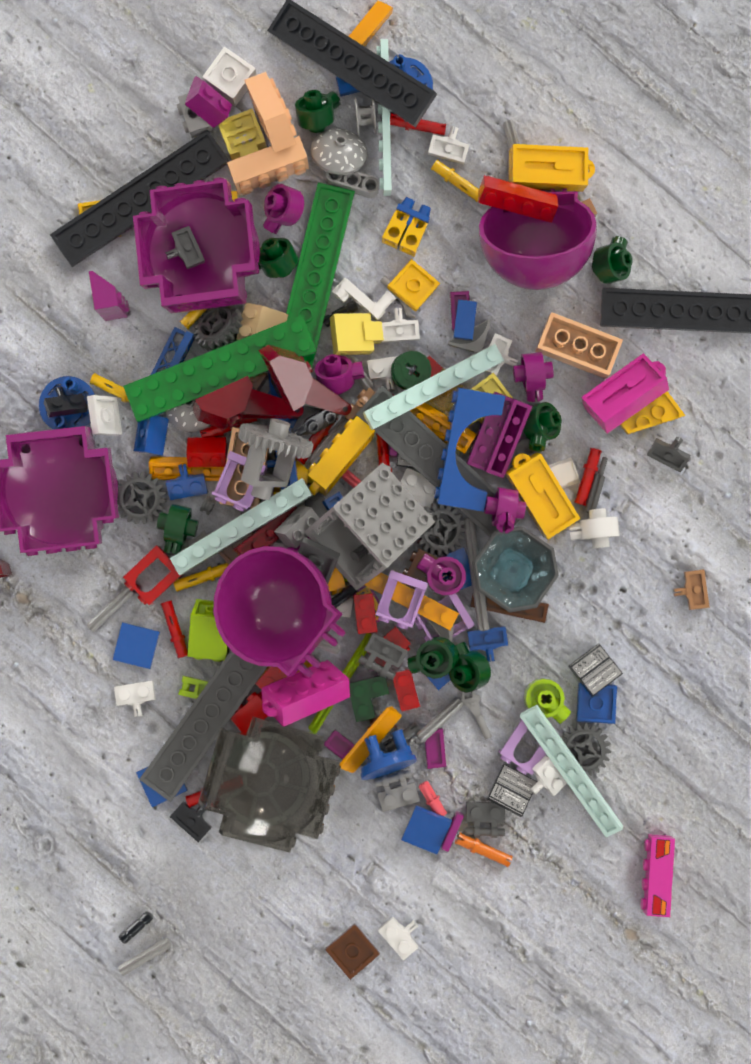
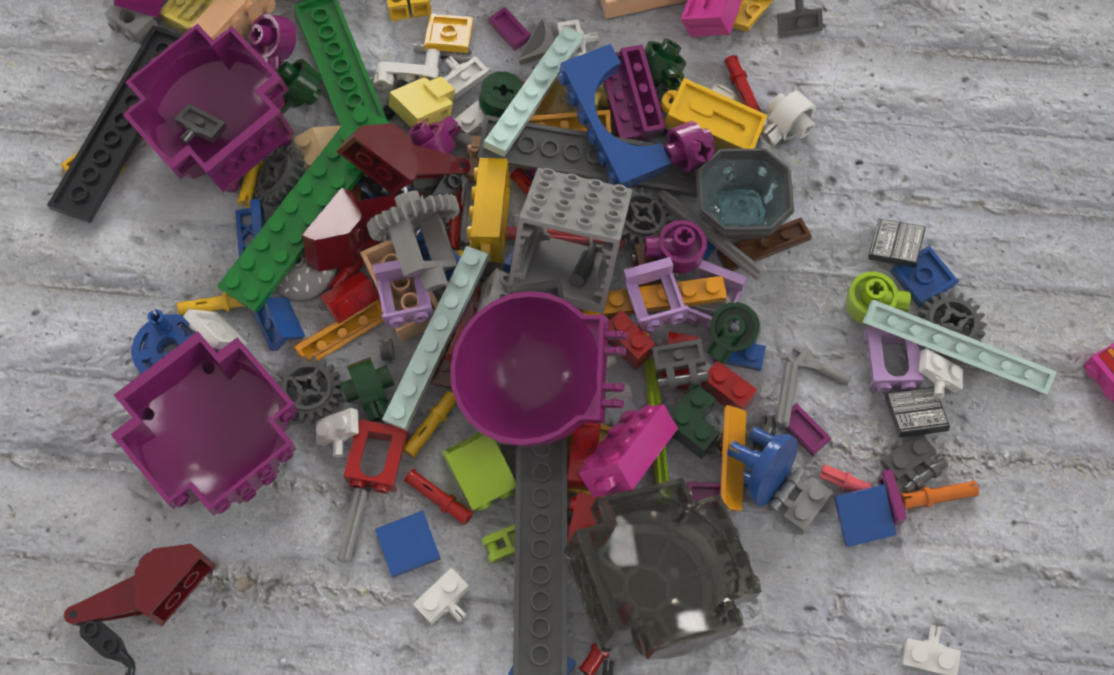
camera: 25 degrees left, 20 degrees down
black plate [44,387,88,418] -> none
magenta slope [89,271,130,321] -> none
blue plate [166,464,208,500] -> none
dark green piece [449,642,491,693] -> none
blue tile [453,299,477,340] -> none
blue plate [467,626,508,662] -> none
magenta piece [513,352,554,402] -> none
dark grey axle [584,457,608,513] -> none
medium nougat plate [673,569,710,610] -> none
none -> white plate [316,408,359,458]

